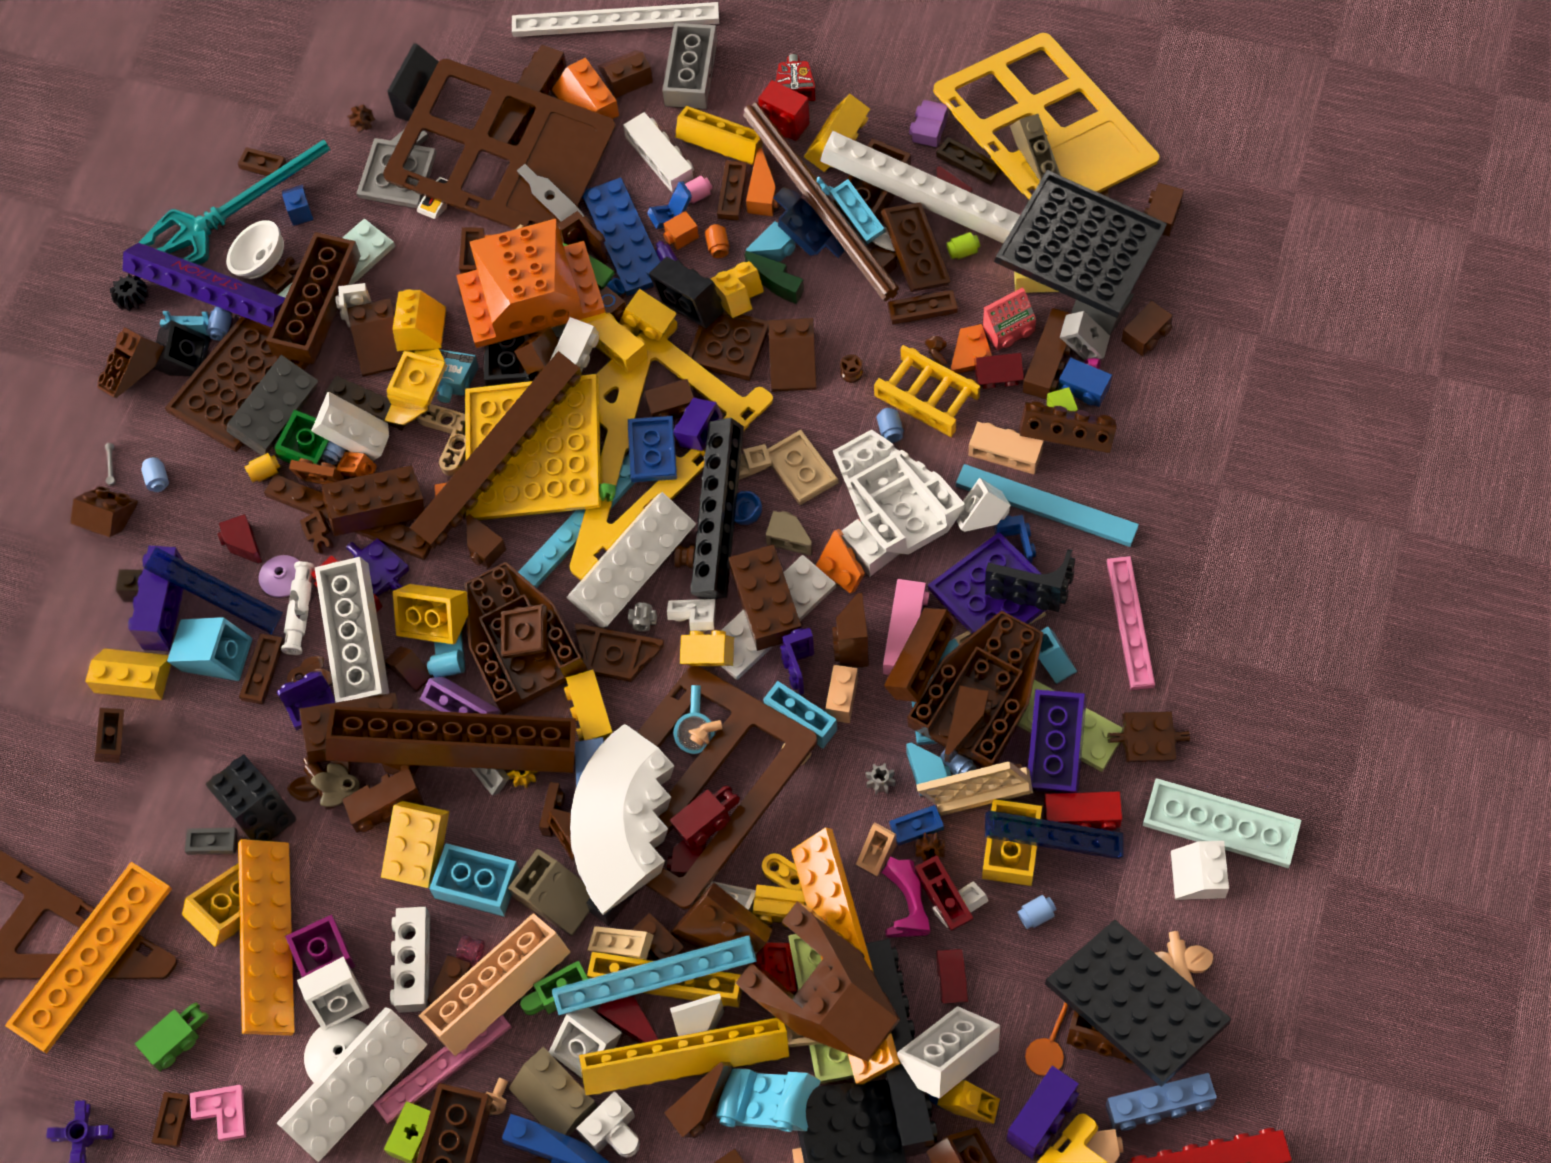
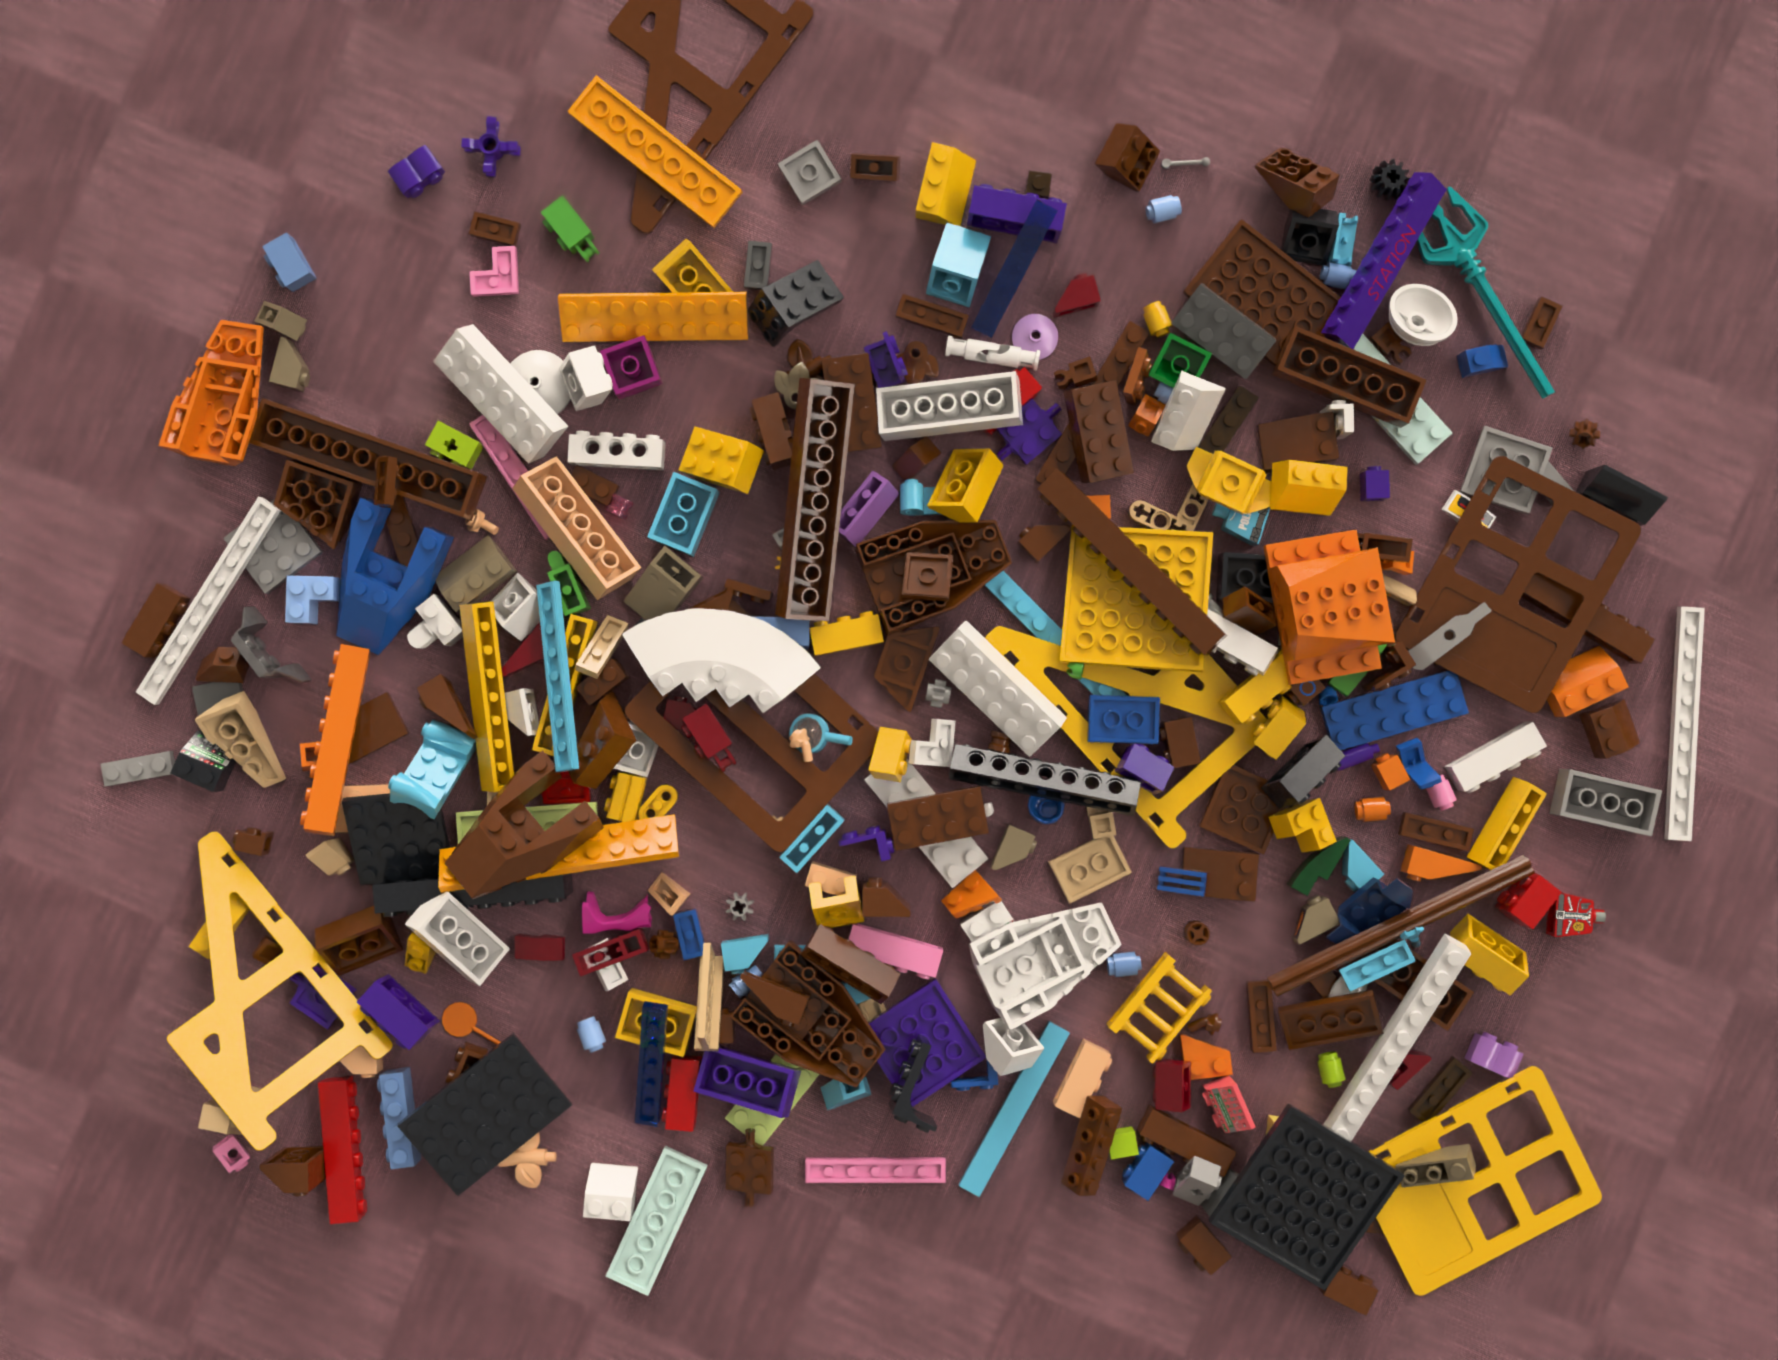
camera: 90 degrees right, 25 degrees up
none -> light grey plate [778,140,842,205]
none -> yellow panel [809,876,864,928]
none -> blue tile [1157,866,1207,897]
none -> dark tan slope [1292,895,1340,945]
none -> dark purple brick [1360,466,1390,501]

